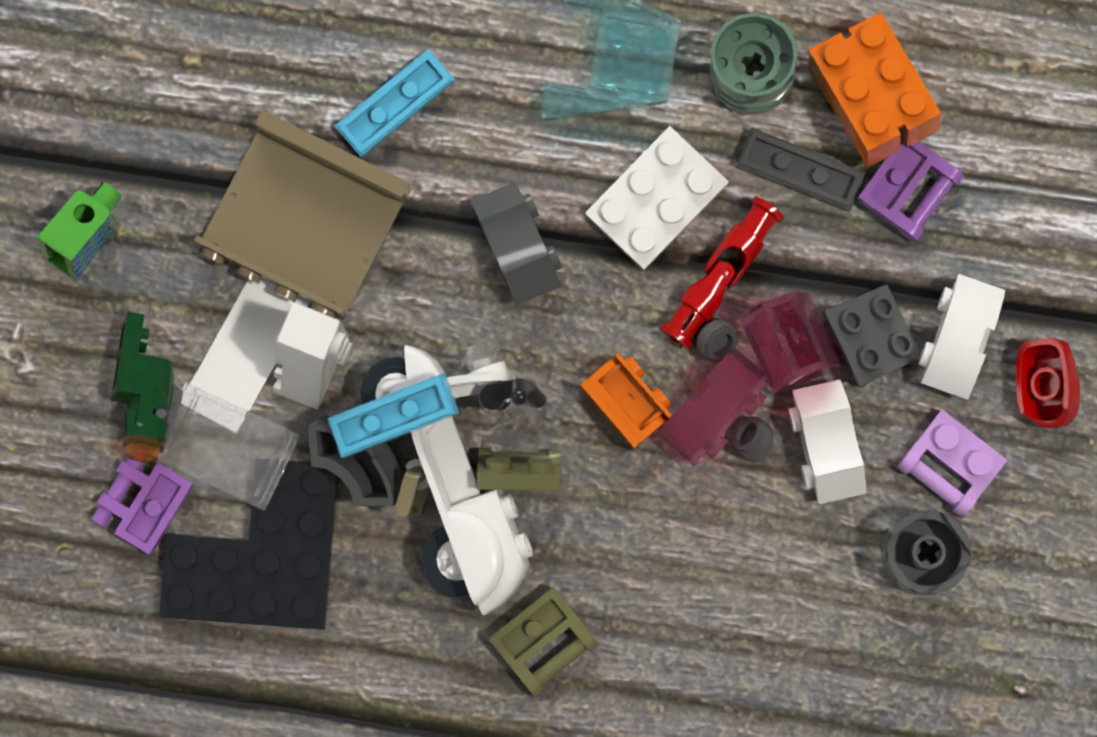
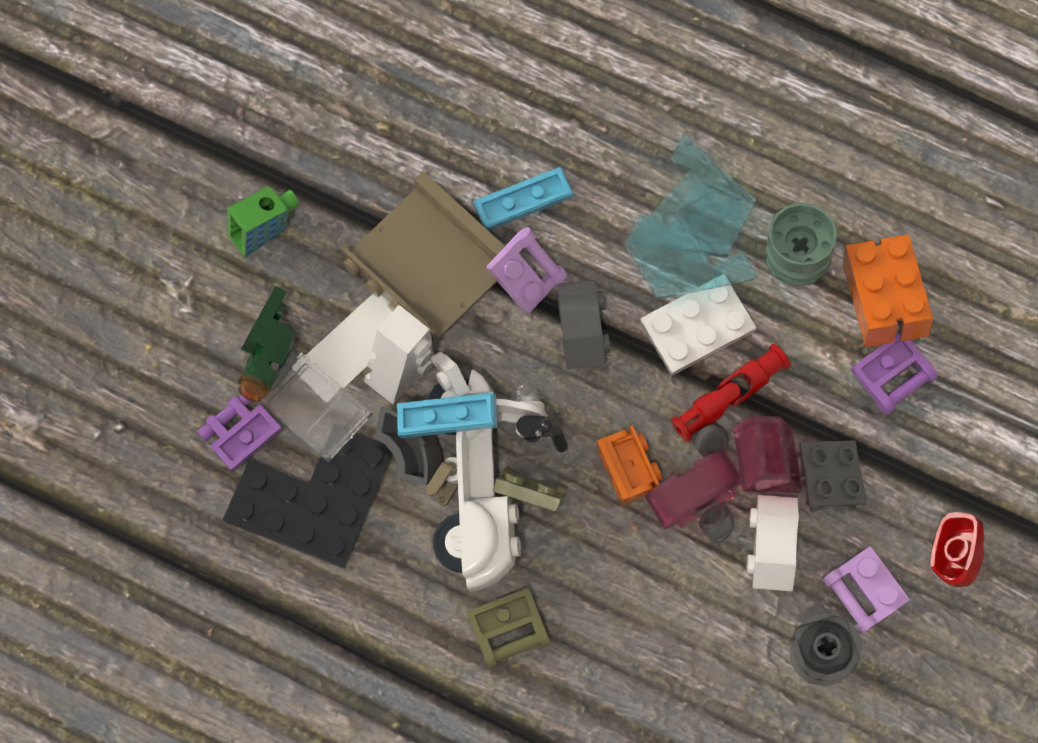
camera: 20 degrees right, 10 degrees down
dark grey tile [736,128,865,212] -> none
white brick [918,274,1005,400] -> none
none -> white plate [429,351,470,396]
none -> lavender plate [485,227,567,313]
none -> clear light blue wing [625,169,757,300]

